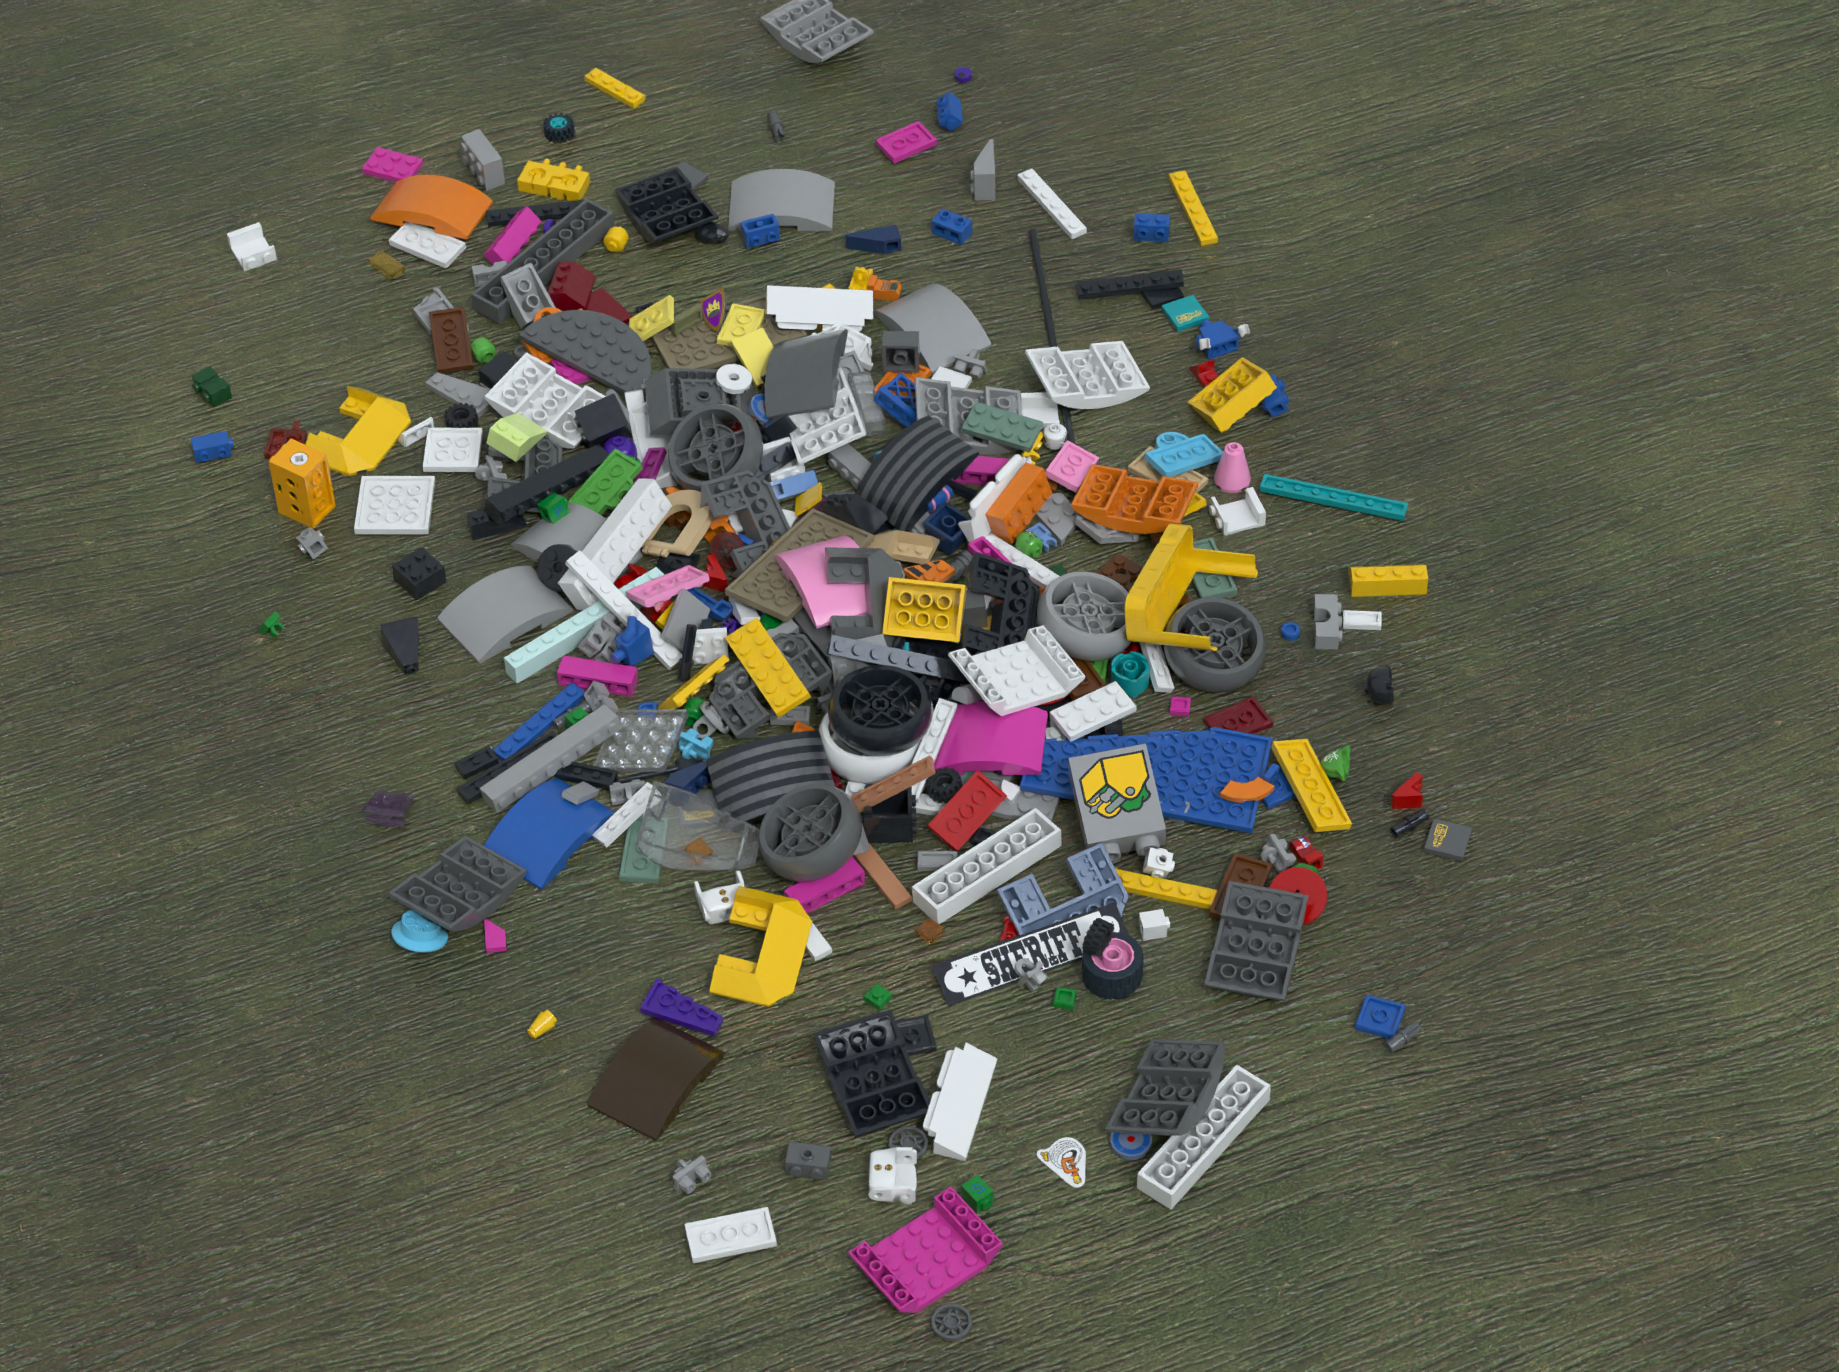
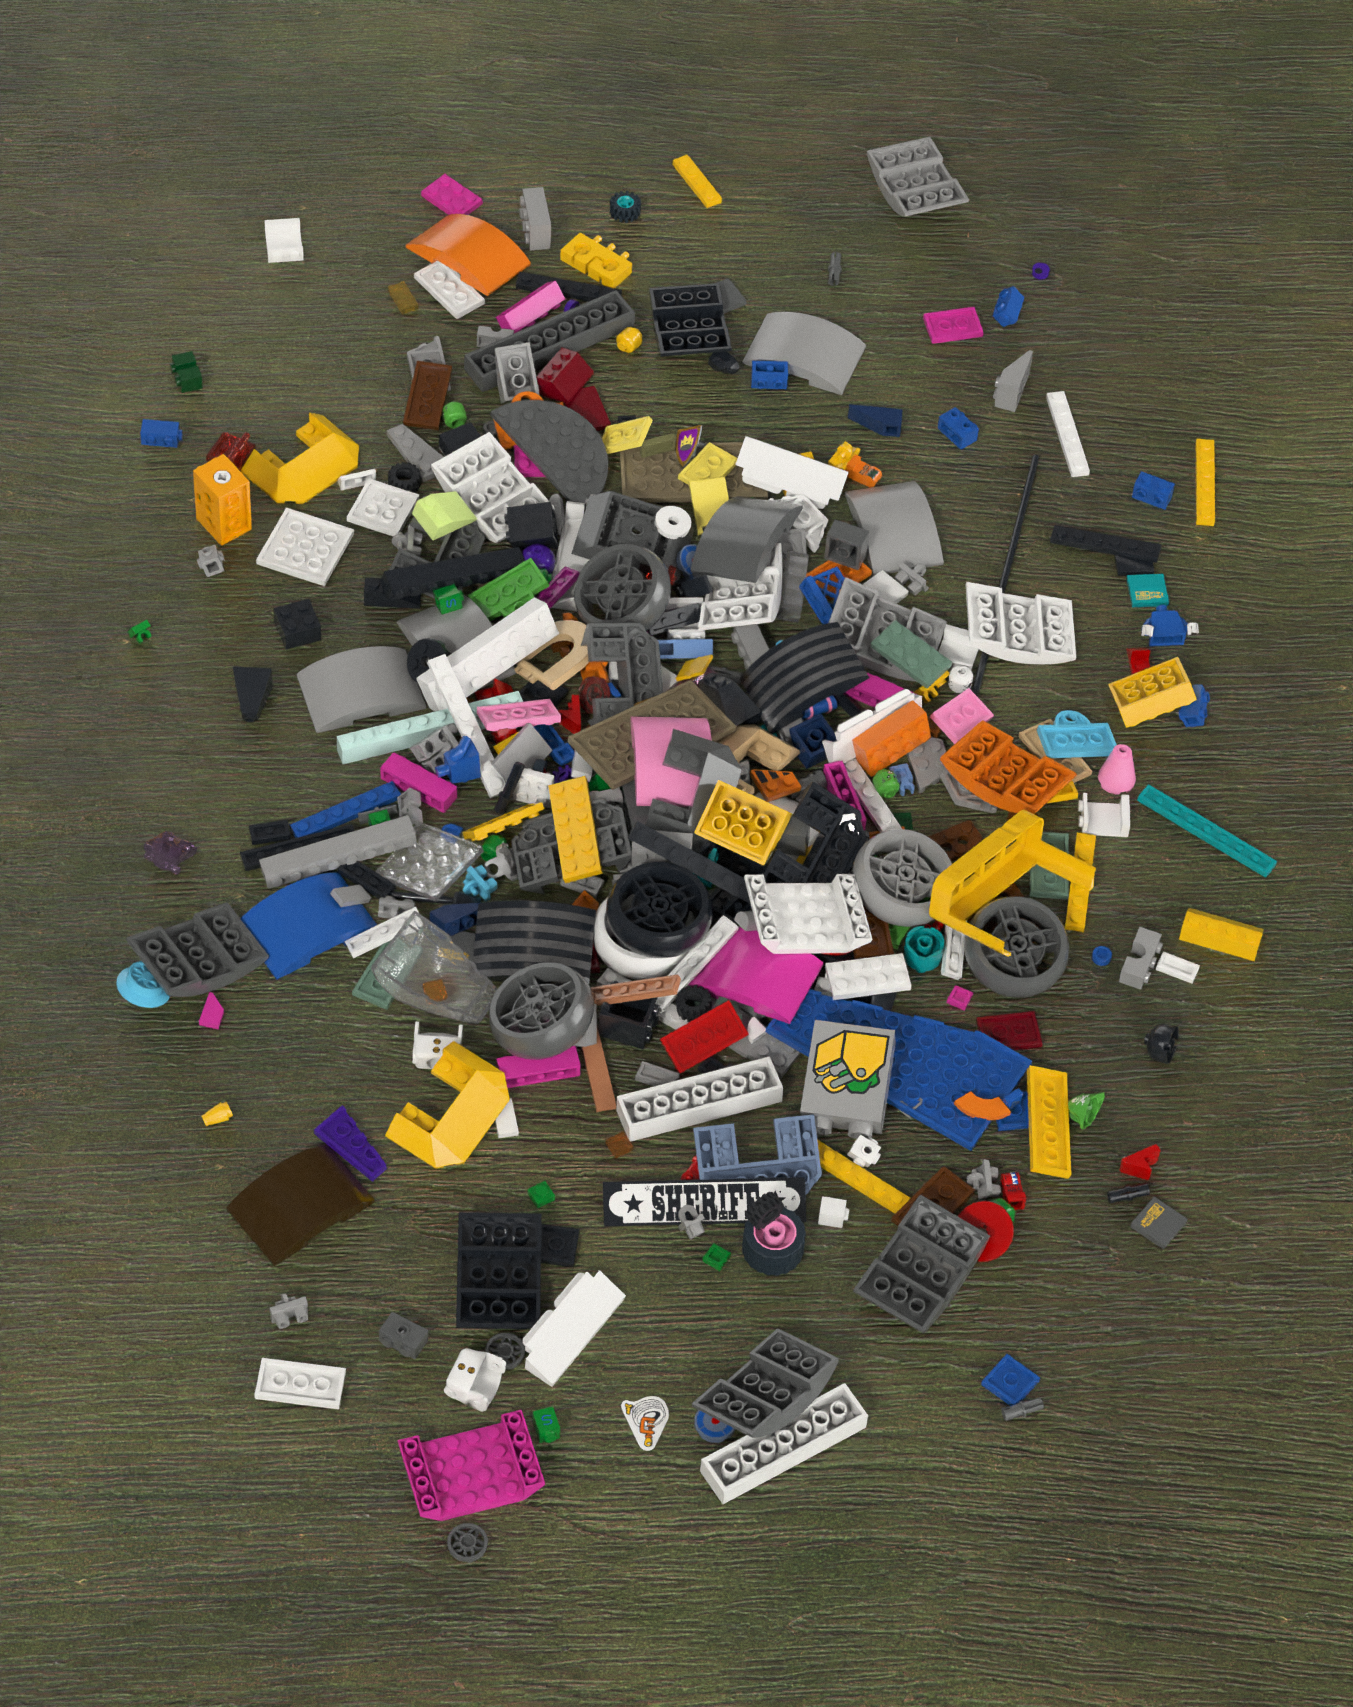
camera: 15 degrees right, 5 degrees up
none -> yellow plate [1065,832,1096,932]

